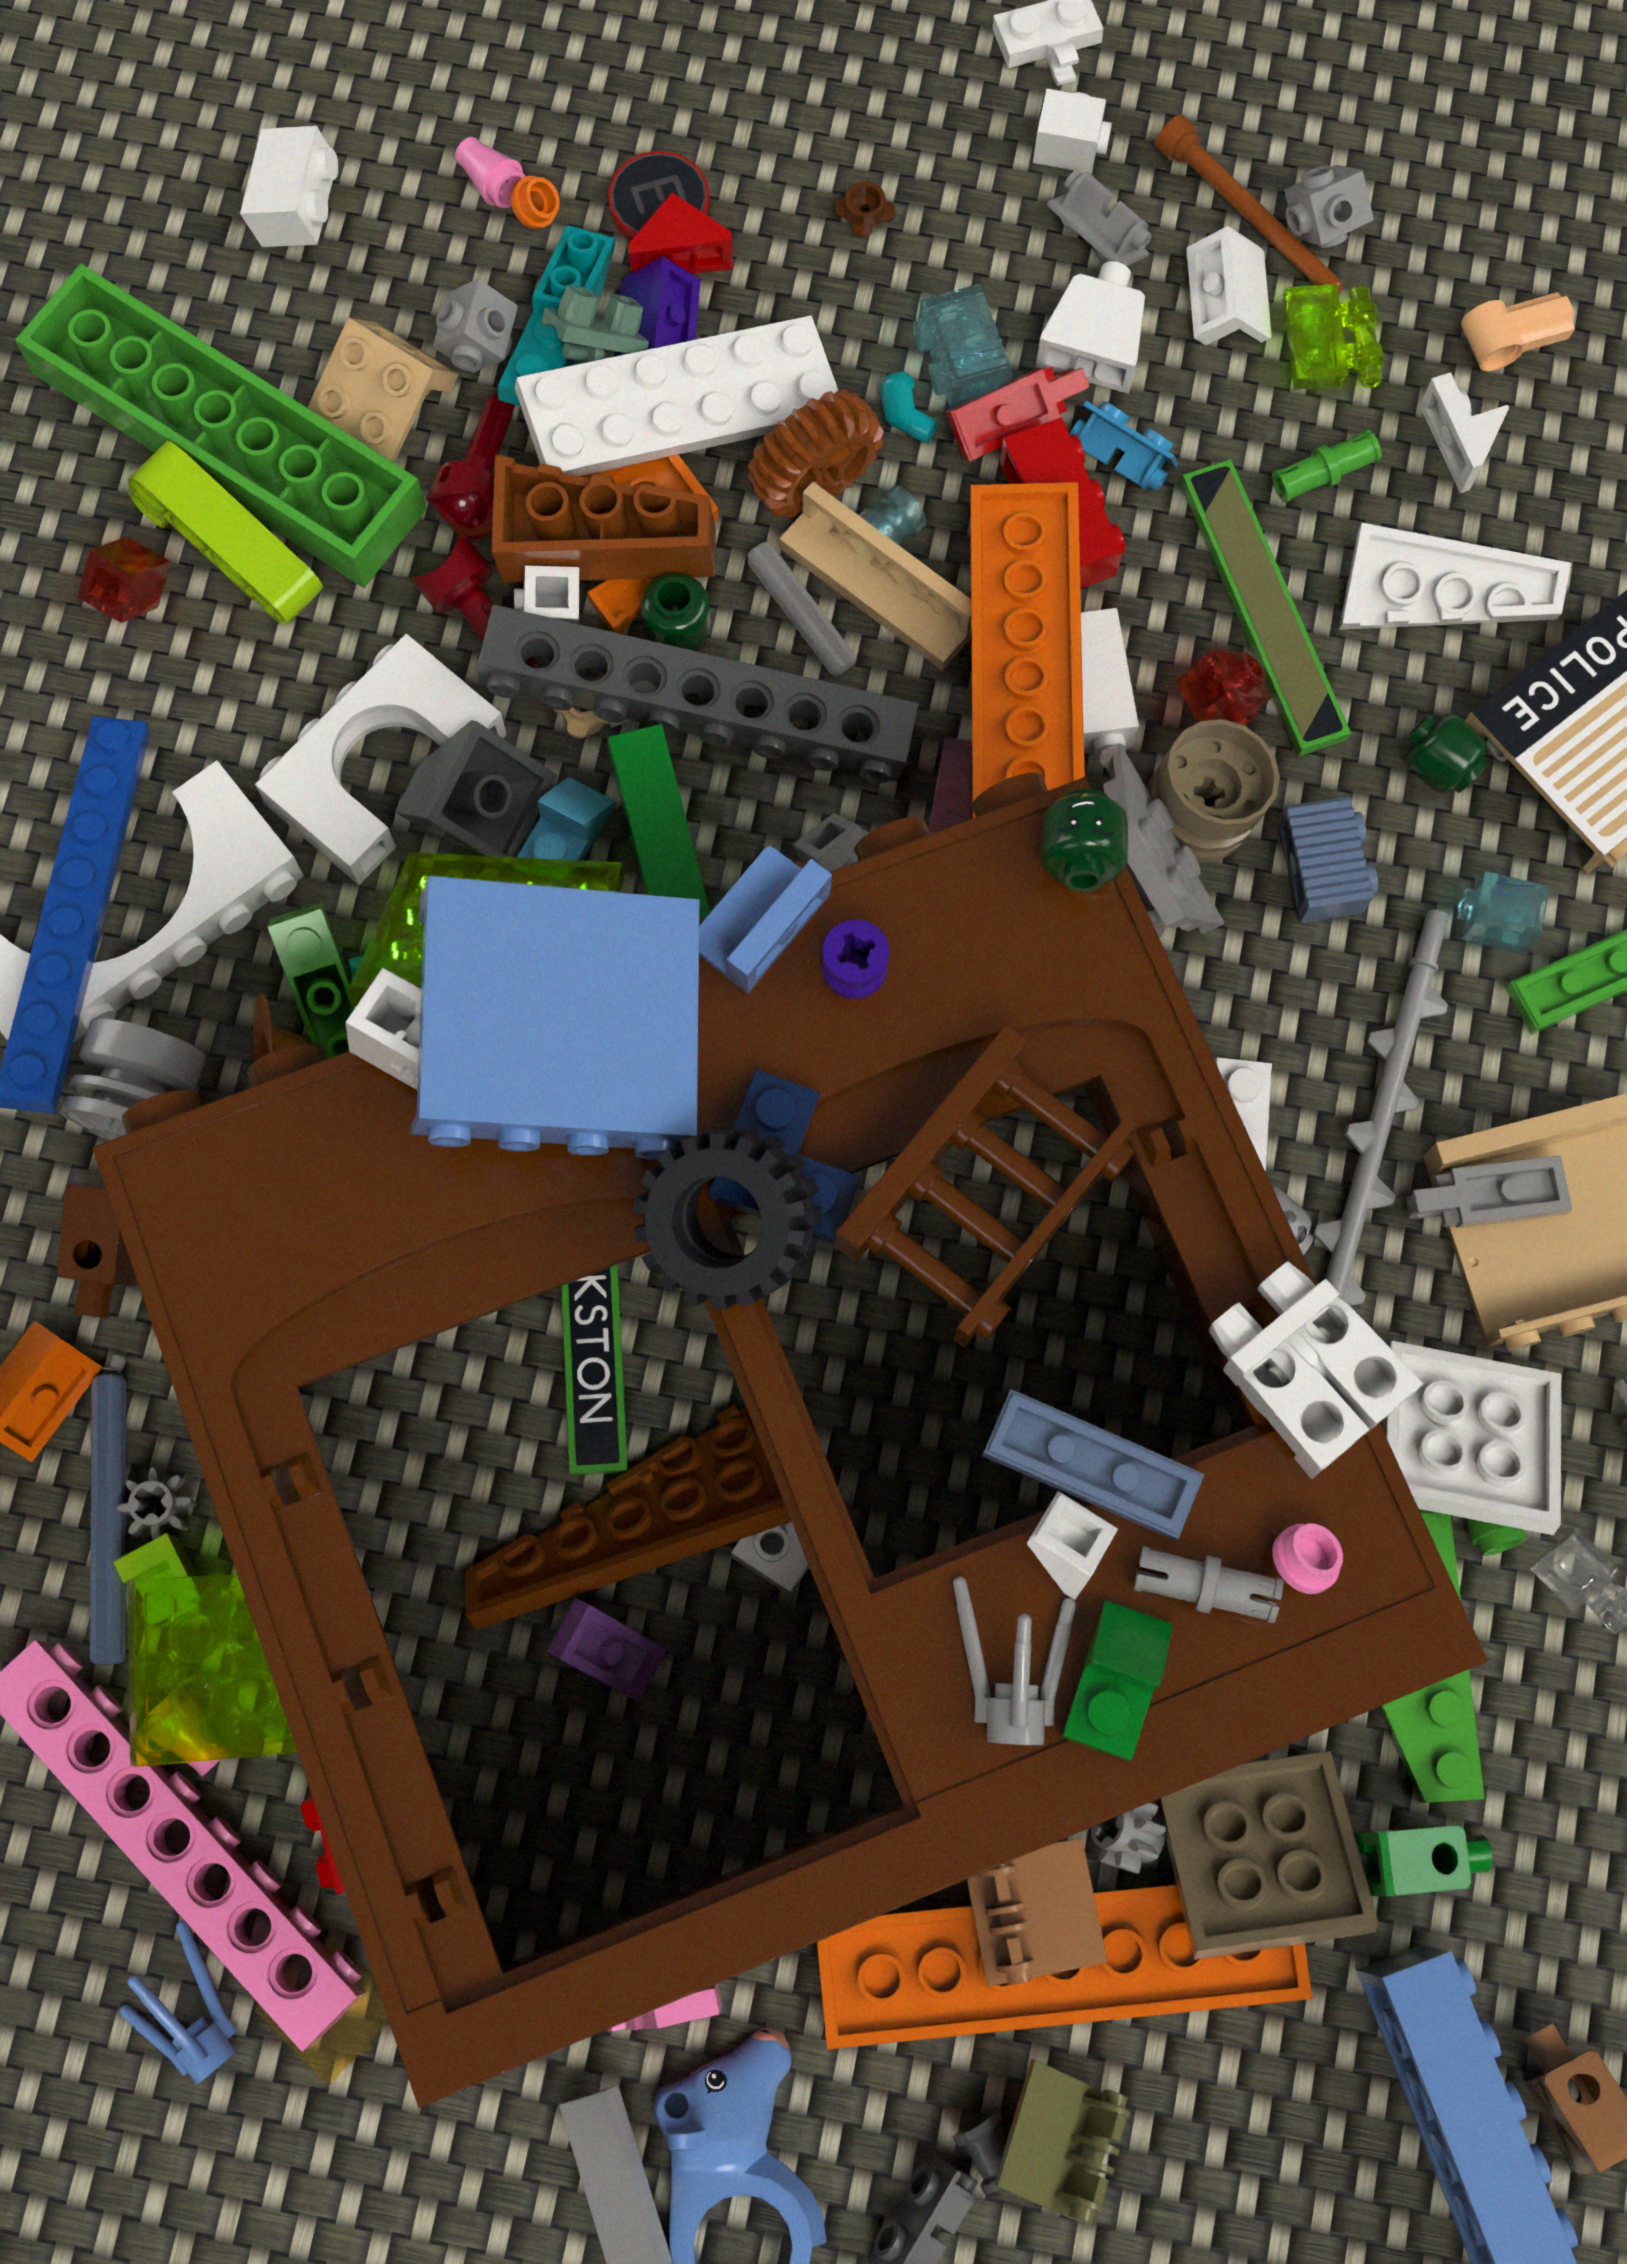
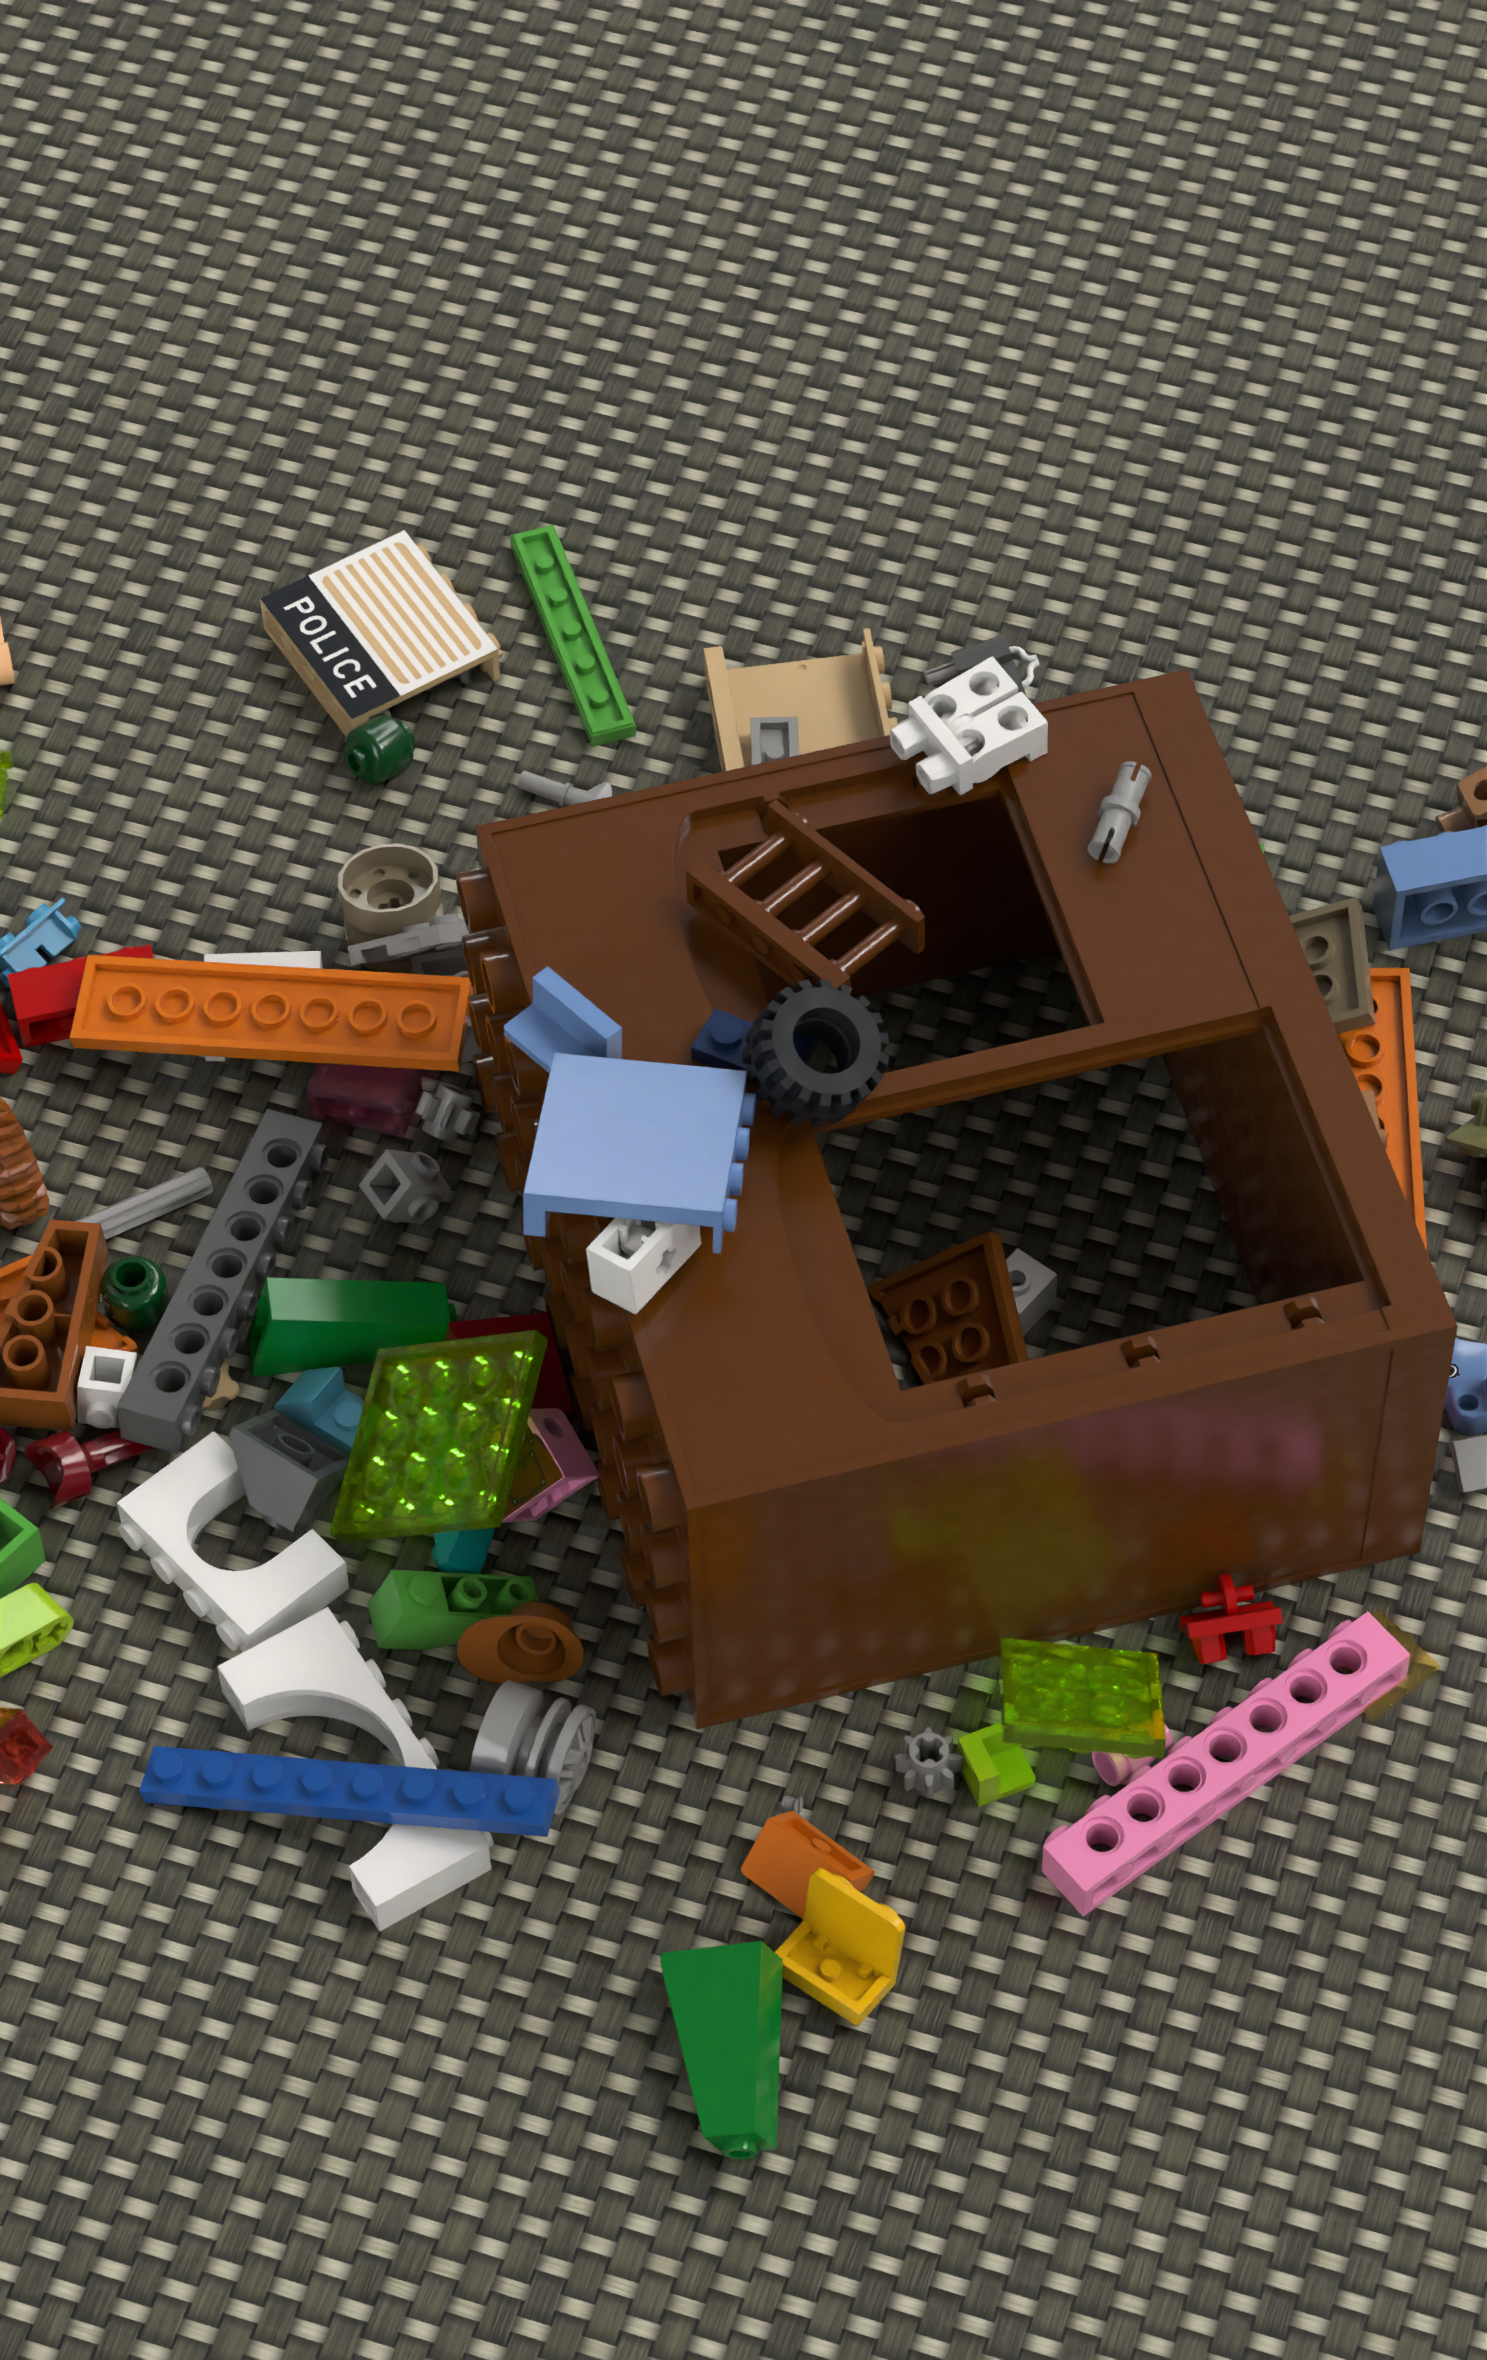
camera: 80 degrees left, 20 degrees down
reddish brown torso [57,1184,137,1318] -> none
sand blue axle [90,1374,126,1665] -> none
medium blue plant [120,1921,238,2085] -> none
tan fence [779,482,972,671] -> none
dark purple wheel [822,919,890,999] -> none
clear light blue wheel [859,485,927,546] -> none
light grey plant [953,1576,1076,1745] -> none
sand blue tile [982,1389,1205,1541] -> none
white slope [1027,1491,1118,1600] -> none
dark green head [1041,788,1128,892] -> none
green slope [1060,1600,1173,1762] -> none
clear red brick [1175,649,1272,726] -> none
tile [1180,459,1351,757] -> none
bright green pin [1272,429,1382,503] -> none
bright pink plate [1272,1523,1343,1594] -> none
sand blue brick [1278,796,1378,924] -> none
white wing [1339,523,1571,630] -> none
torso [1353,1825,1493,1897] -> none
white slope [1419,372,1509,493] -> none
clear light blue brick [1457,871,1550,955] -> none

